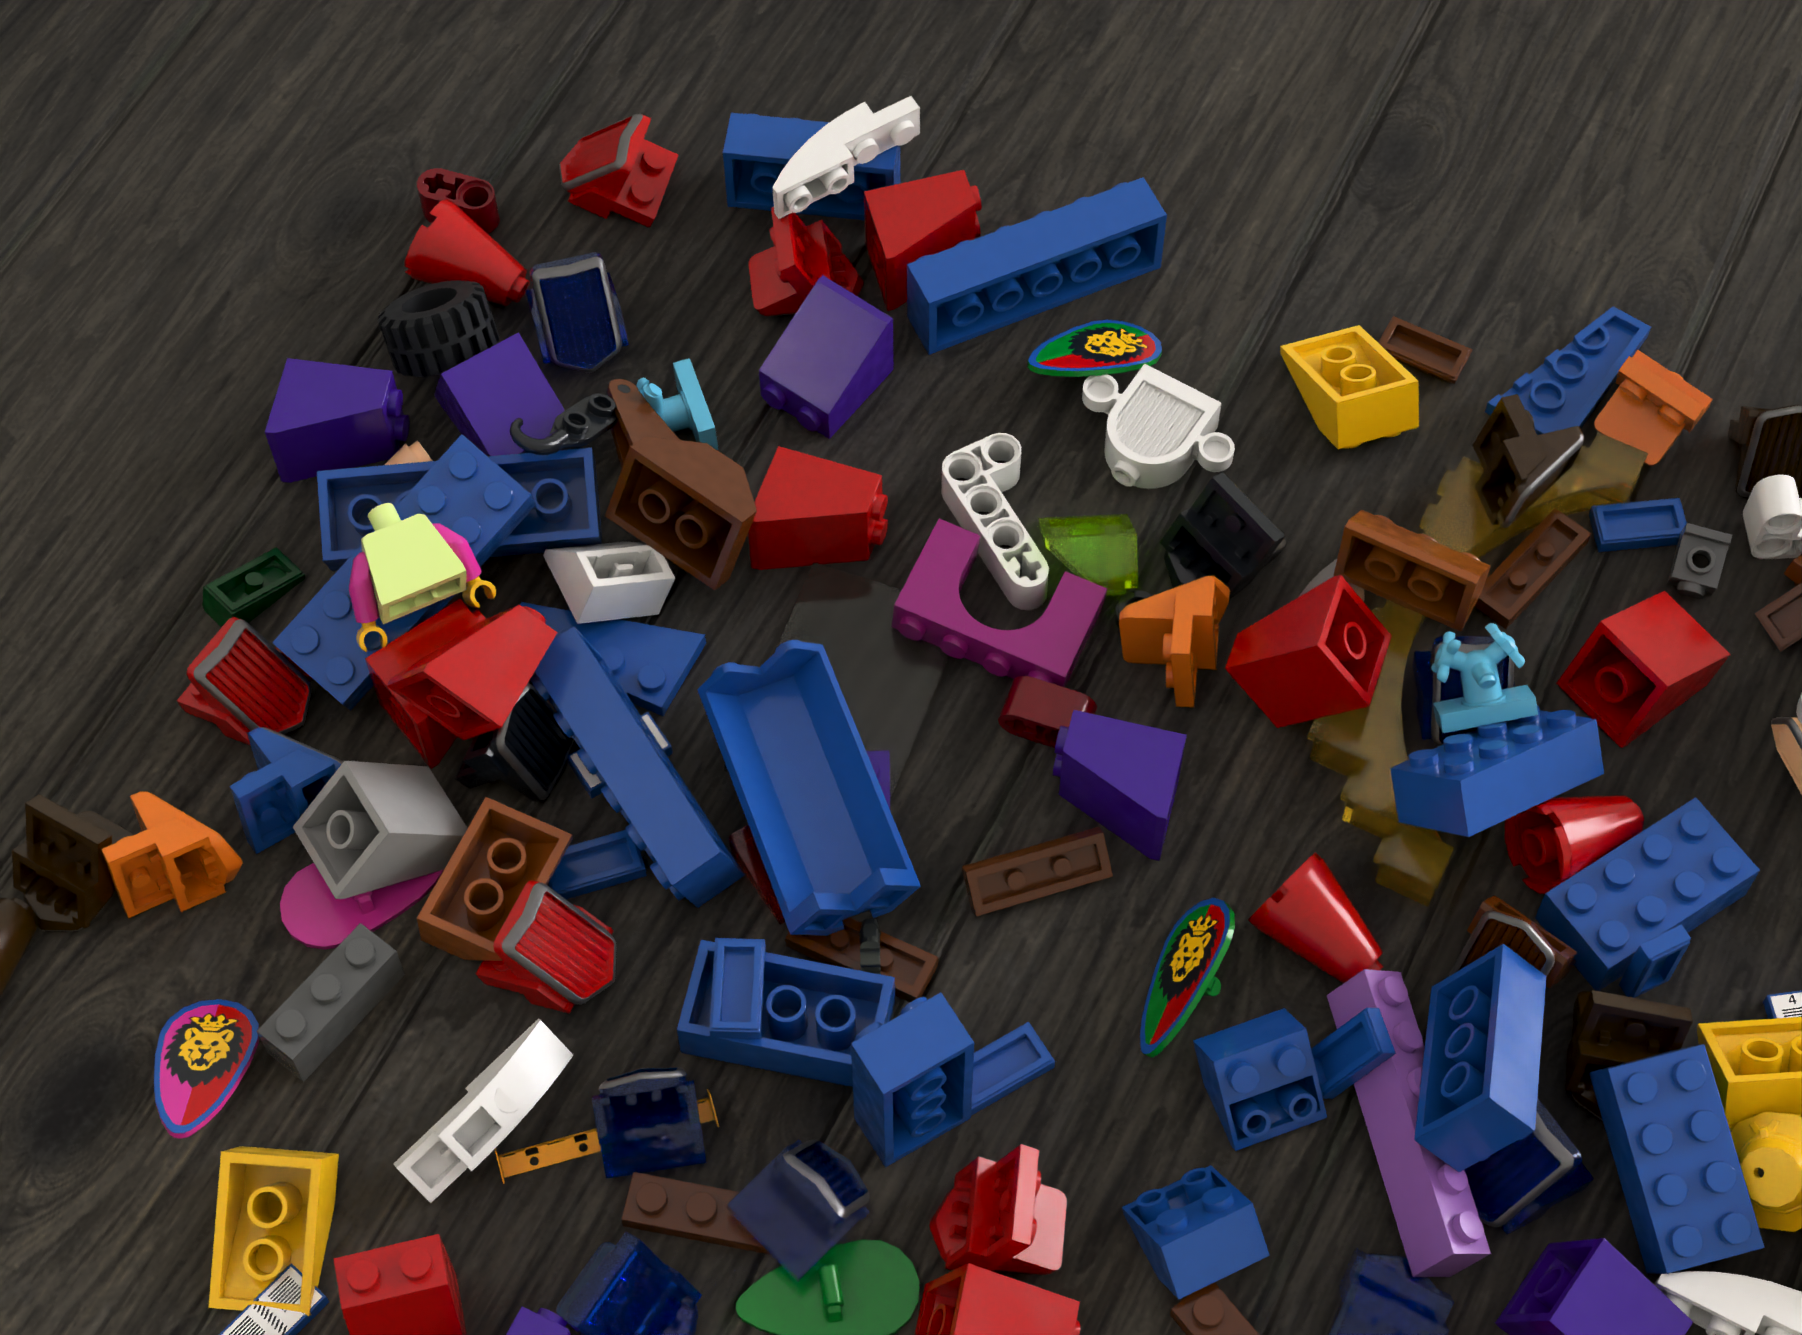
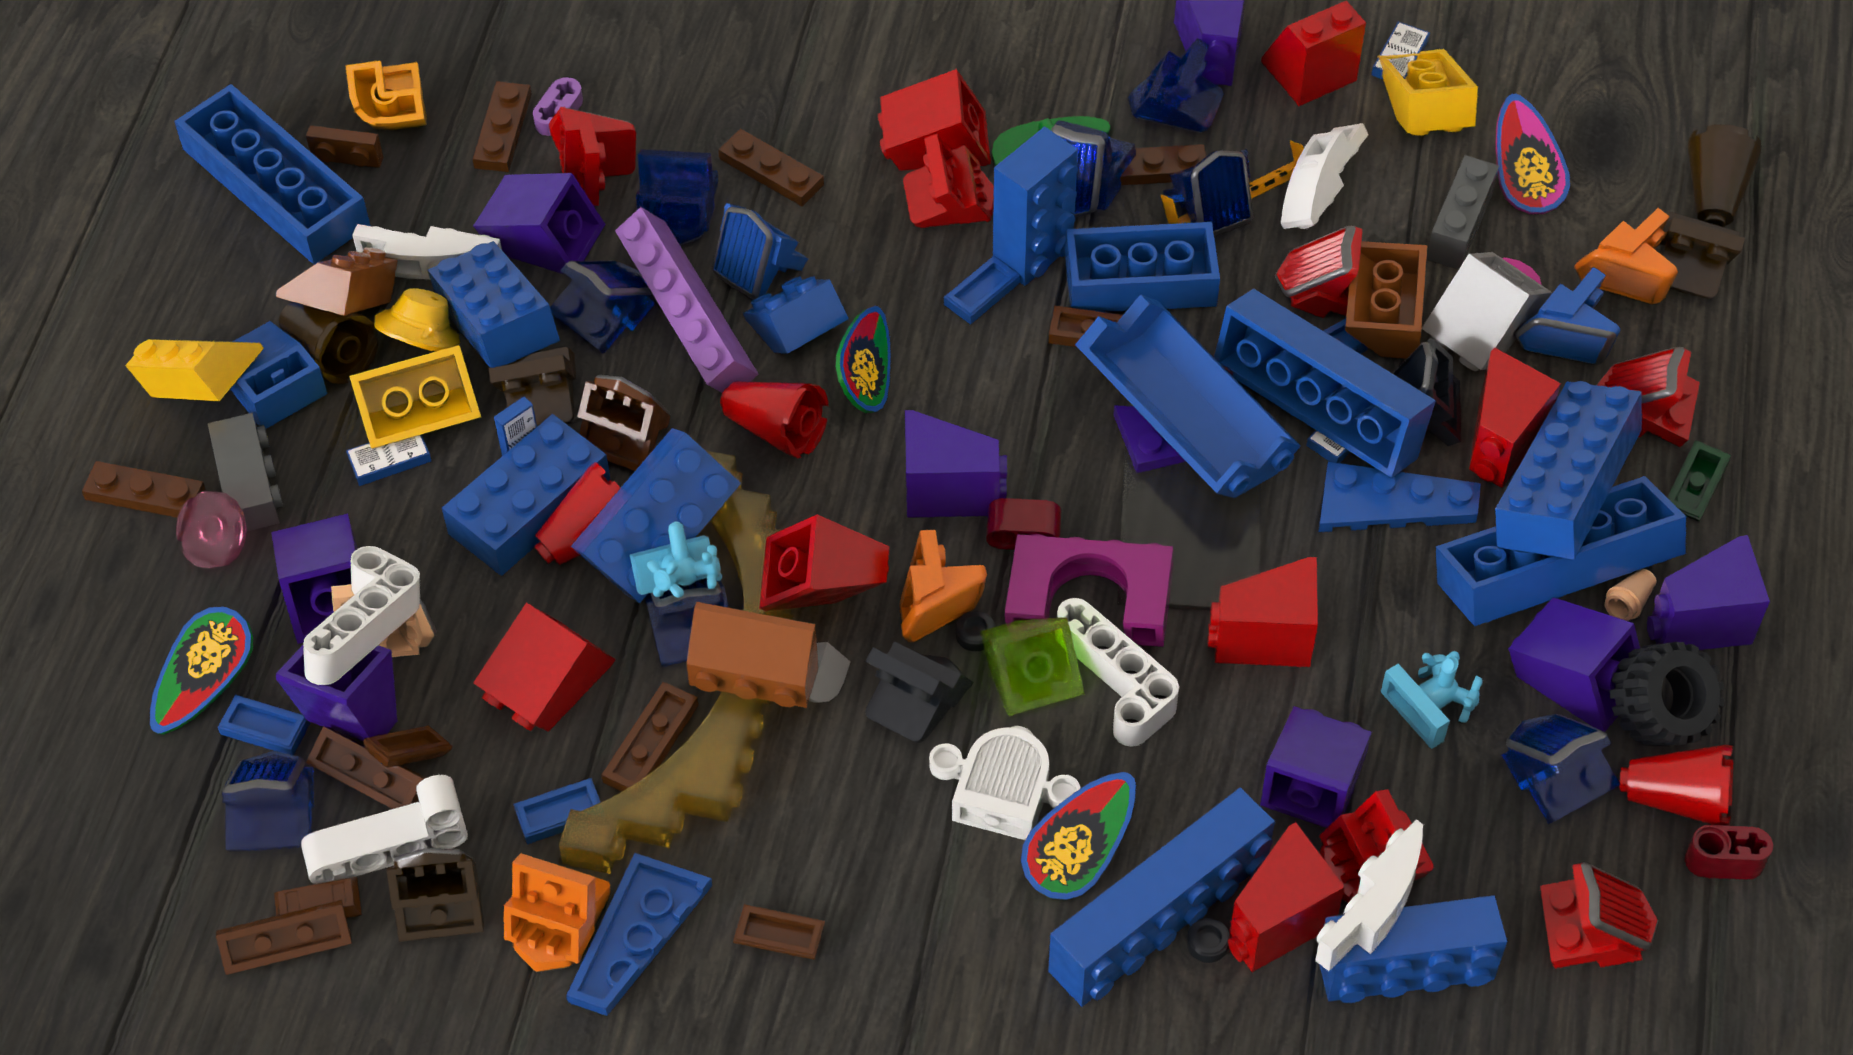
camera: 165 degrees right, 5 degrees down
yellowish green torso [349,503,496,652] -> none
red slope [387,605,558,740] -> none
reddish brown slope [510,379,757,590] -> none
white slope [543,541,675,624] -> none
blue tile [709,938,766,1039] -> none
pearl dark grey piece [859,919,881,974] -> none
reddish brown plate [961,827,1113,916] -> none
blue slope [1122,1165,1270,1300] -> none
yellow slope [1280,325,1419,449] -> none
blue tile [1311,1008,1396,1099] -> none
blue brick [1414,944,1546,1172] -> none
dark brown piece [1472,394,1584,528] -> none
dark grey brick [1667,523,1733,598] -> none
none -> blue piece [712,203,808,300]

